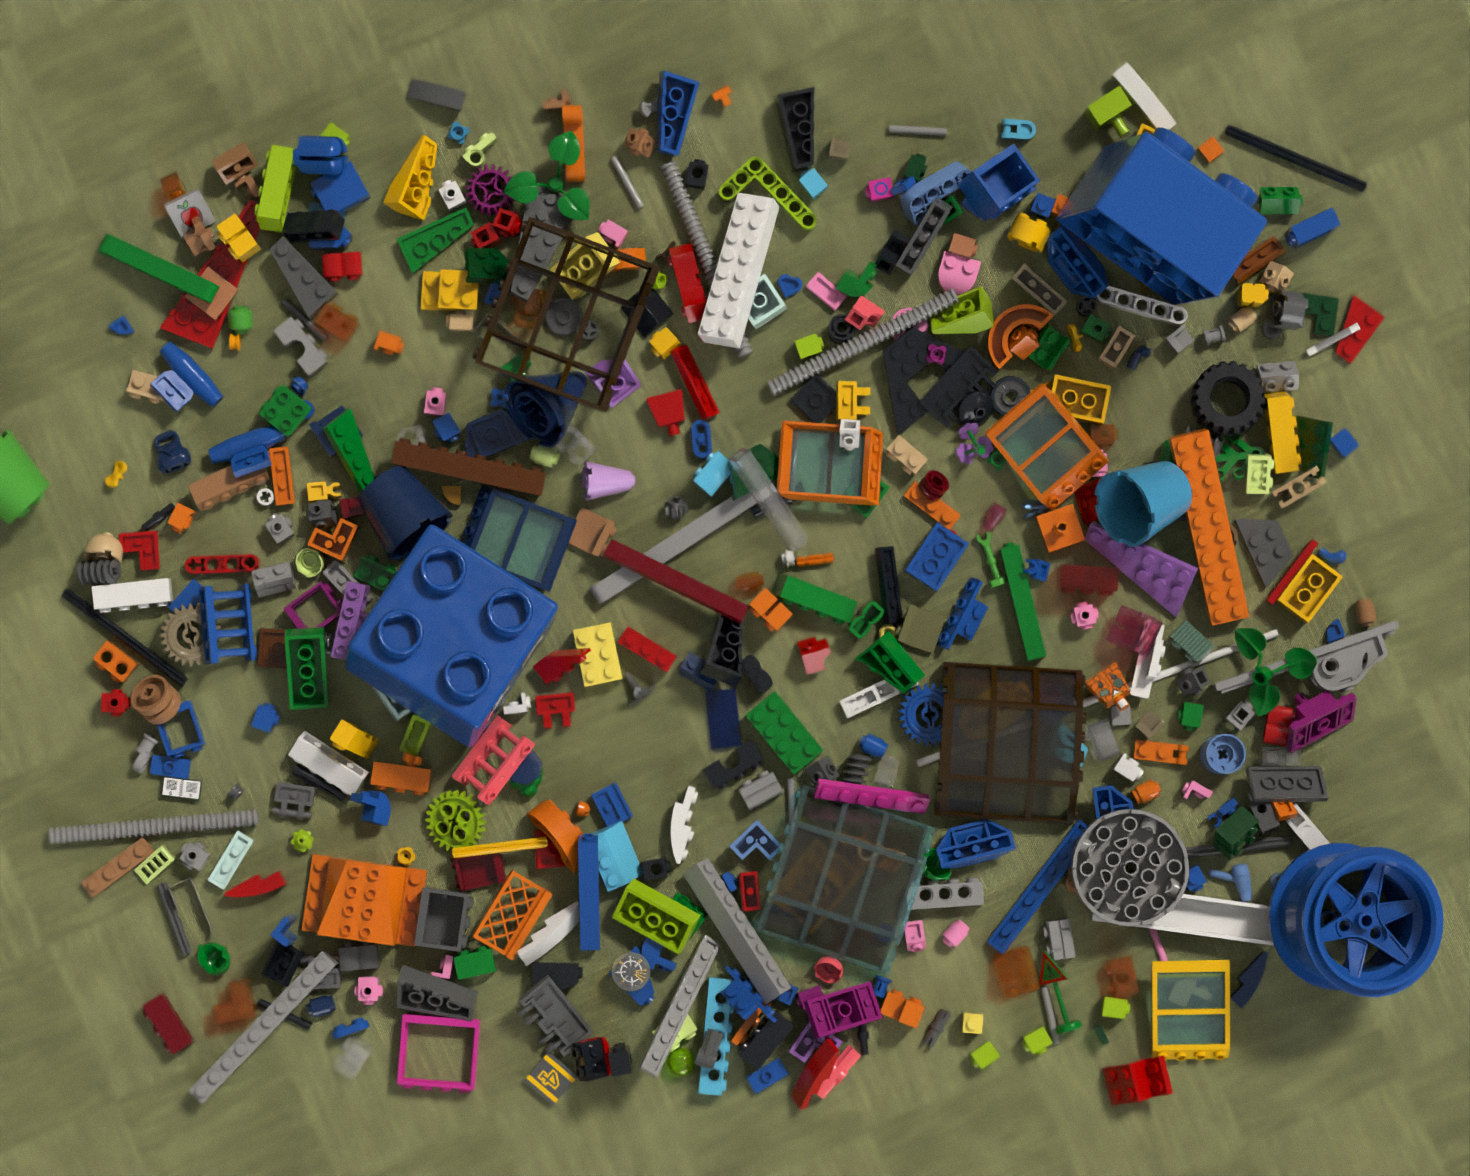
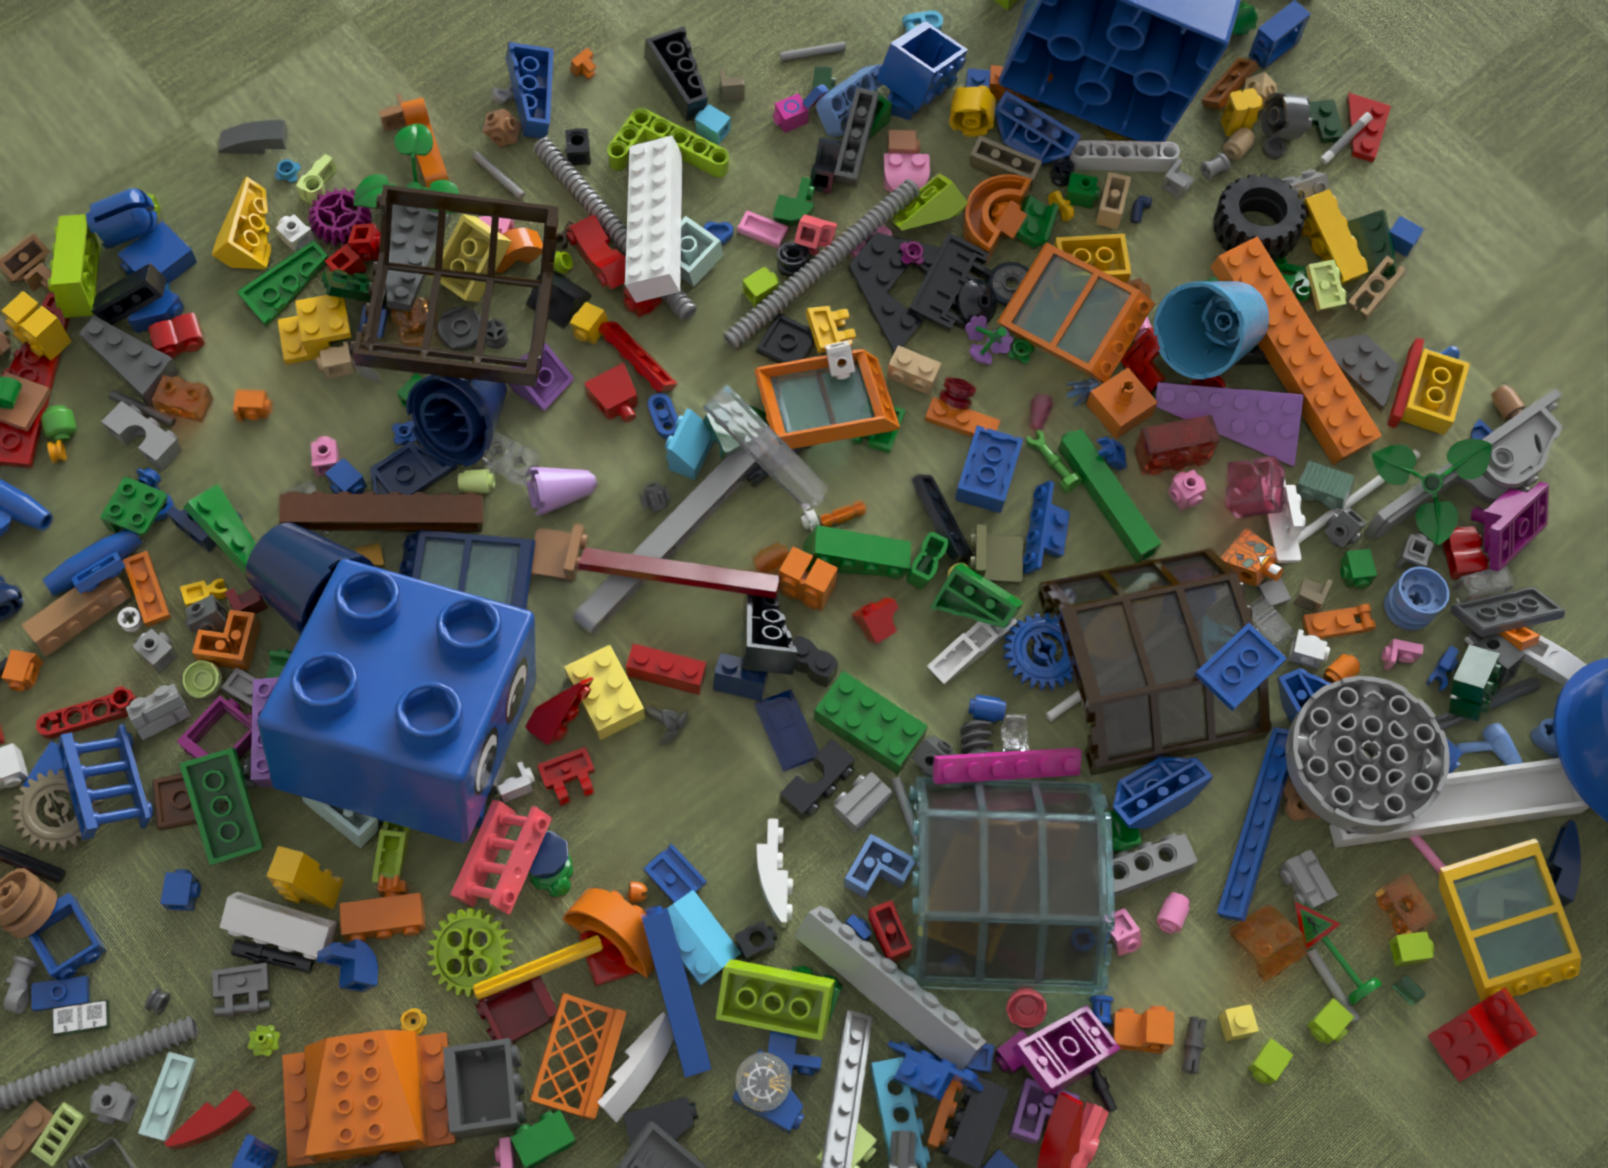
camera: 20 degrees left, 20 degrees down
none -> blue plate [1194,623,1287,711]

